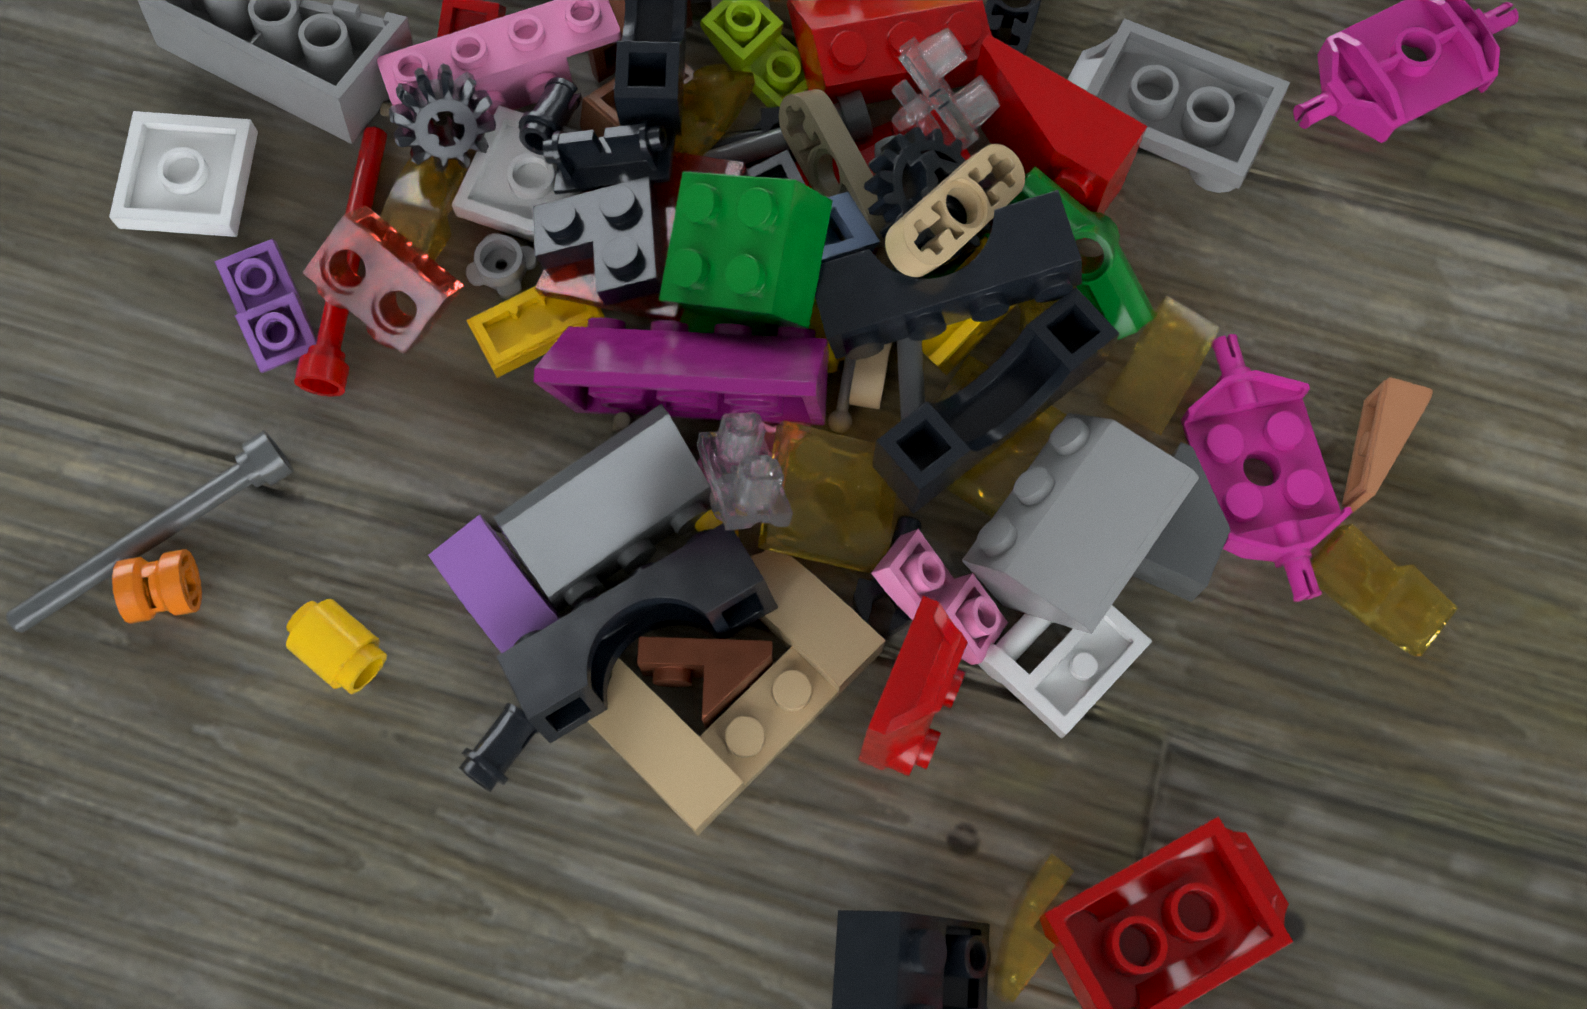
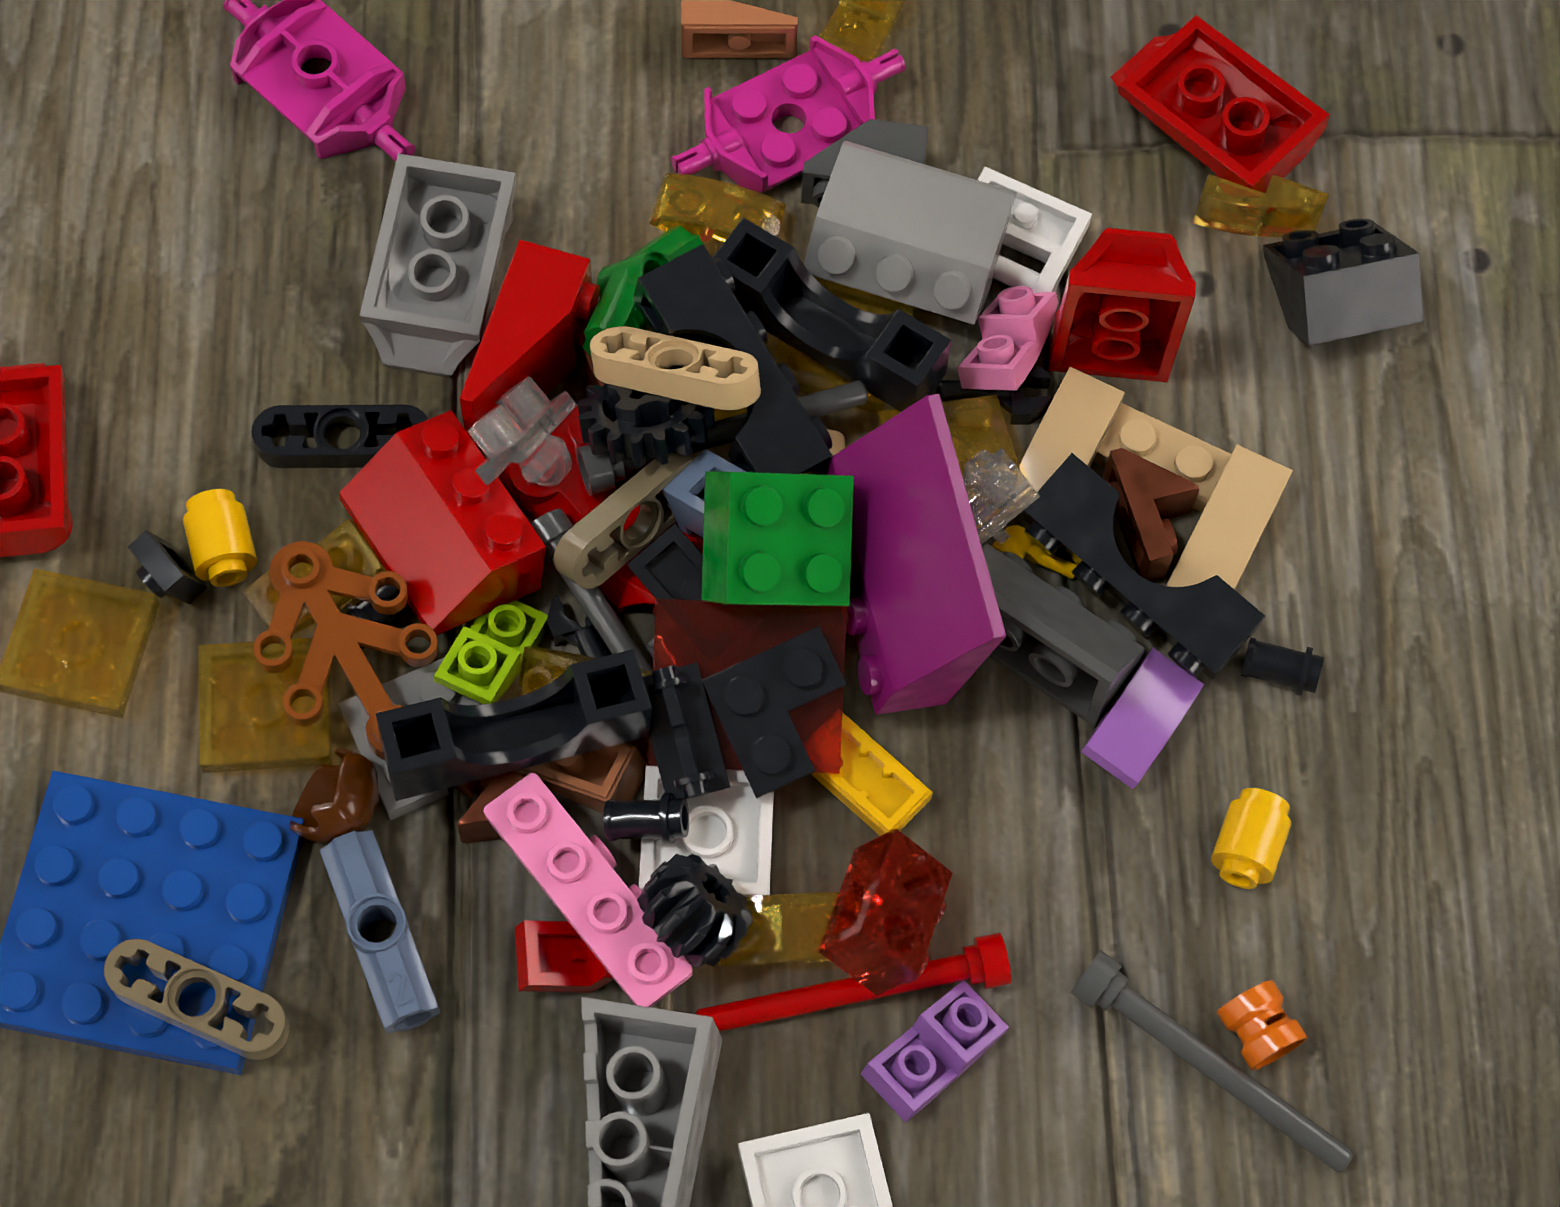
camera: 110 degrees left, 5 degrees down
light grey plate [466,233,537,299] -> none

